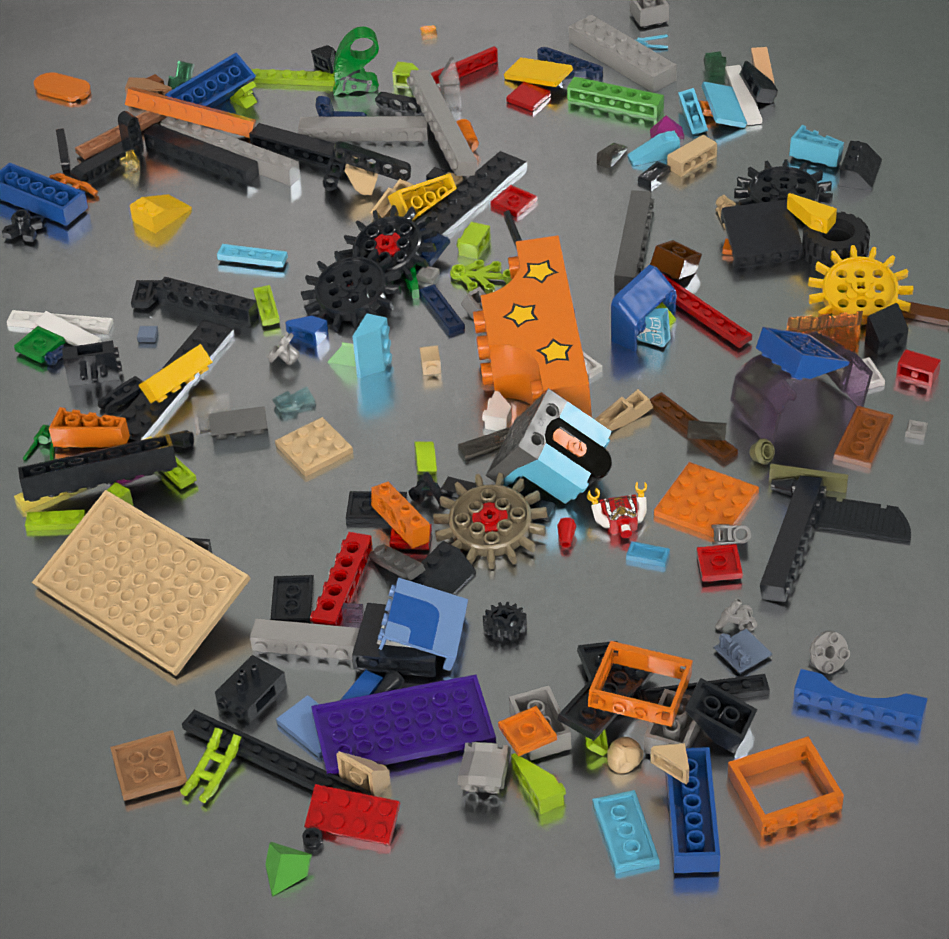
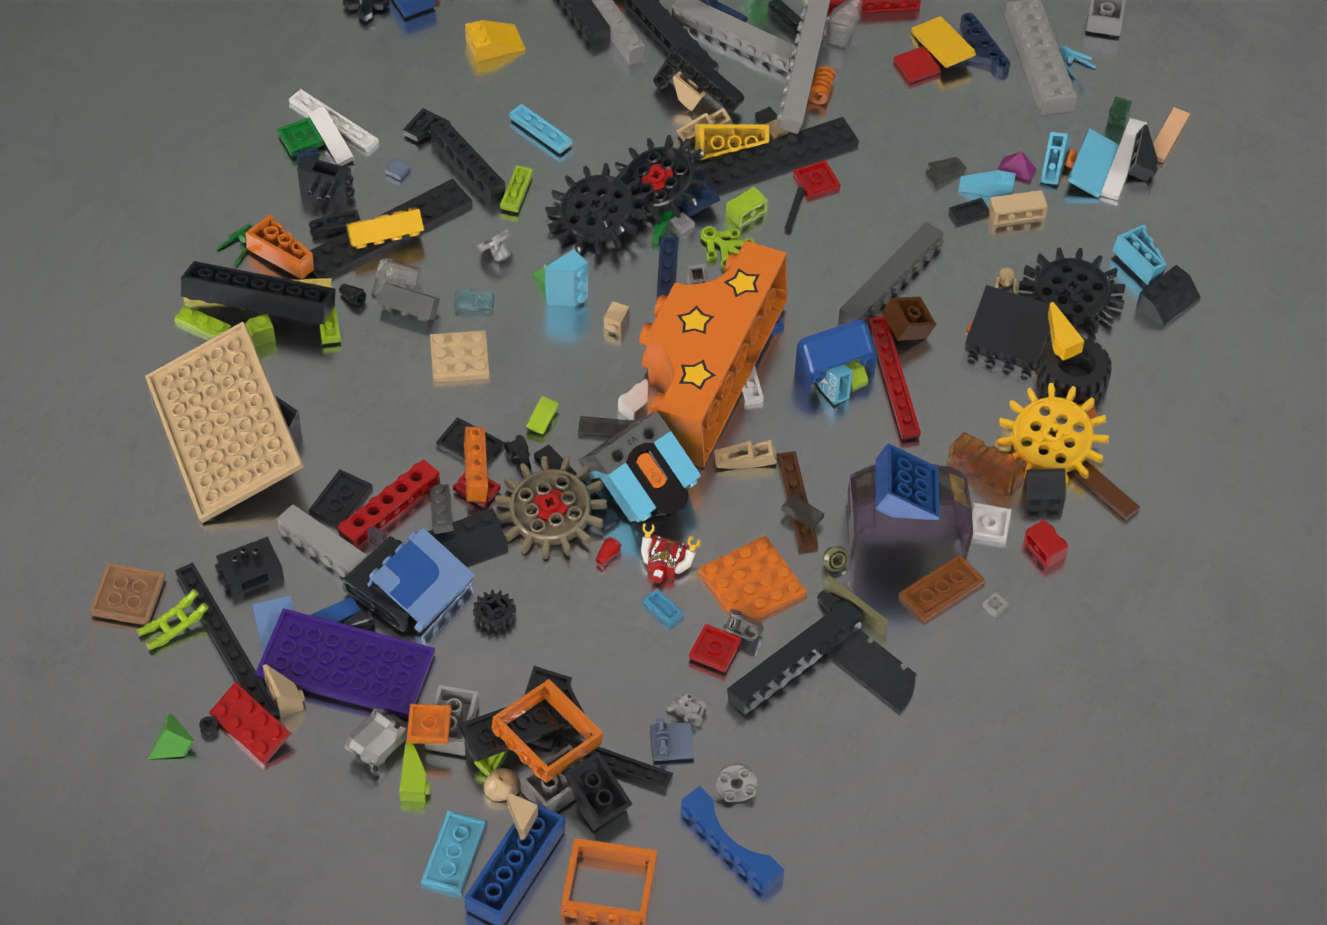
camera: 25 degrees right, 10 degrees up
blue slope [285,315,328,347] -> none
bright green brick [567,77,664,119] -> none

